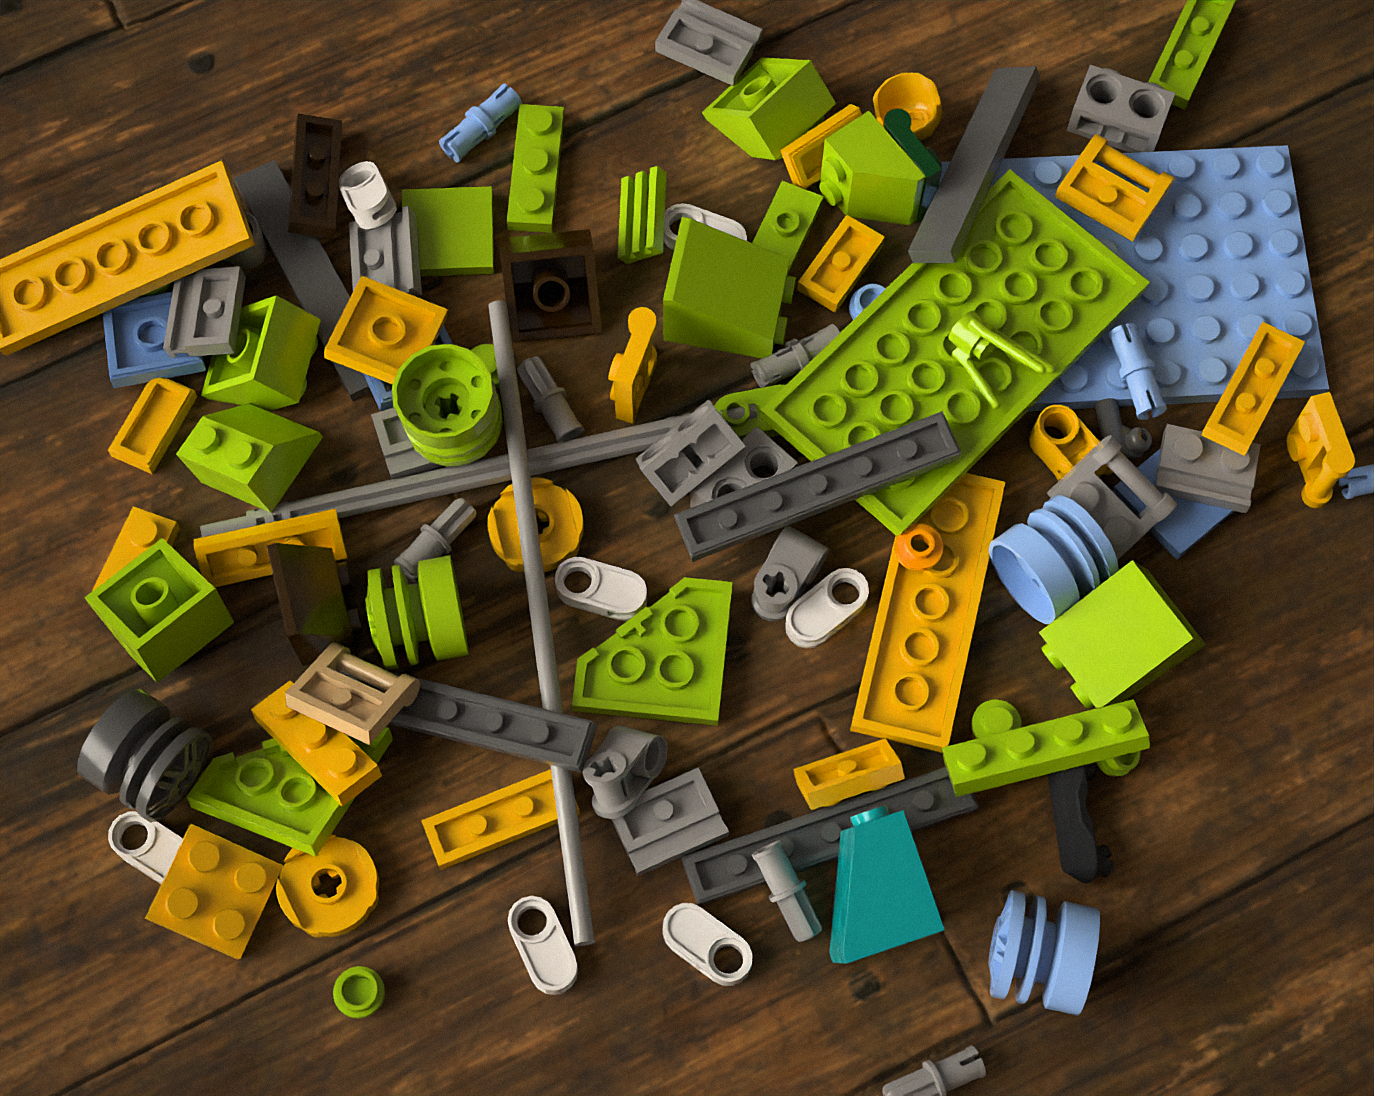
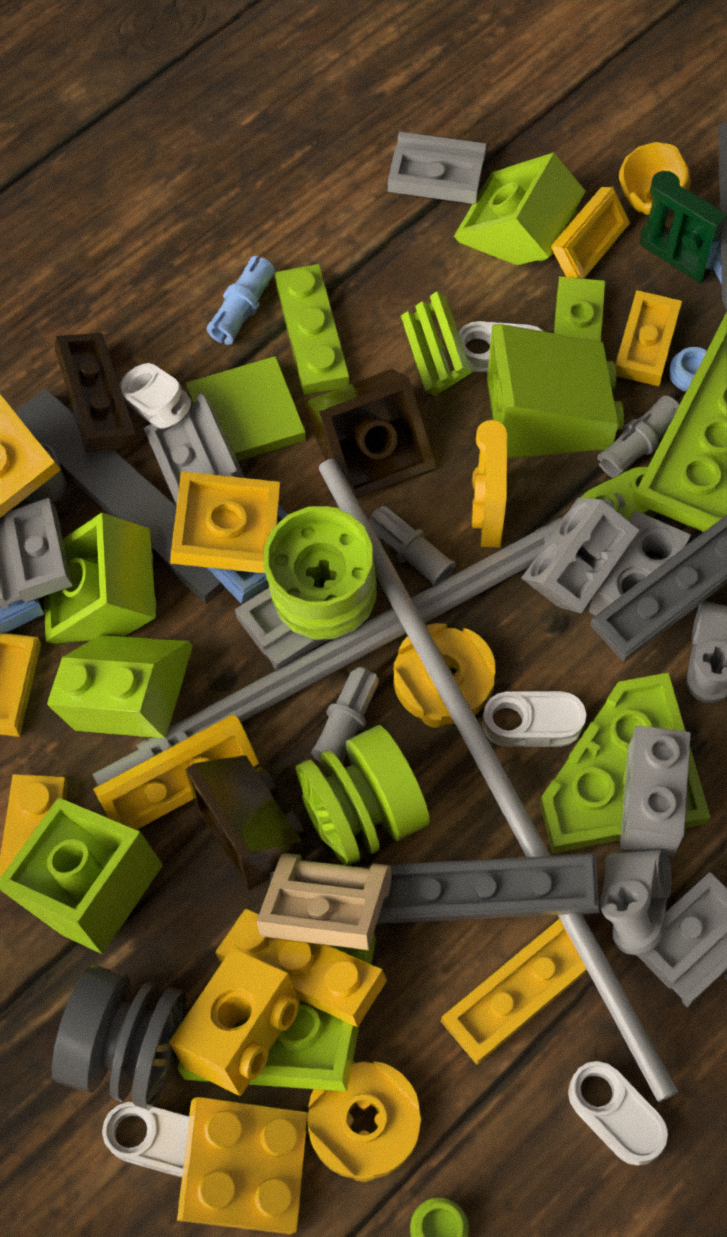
camera: 15 degrees left, 5 degrees down
lime slope [819,111,926,225] -> none
none -> yellow brick [169,948,301,1096]
none -> light grey brick [619,725,691,856]

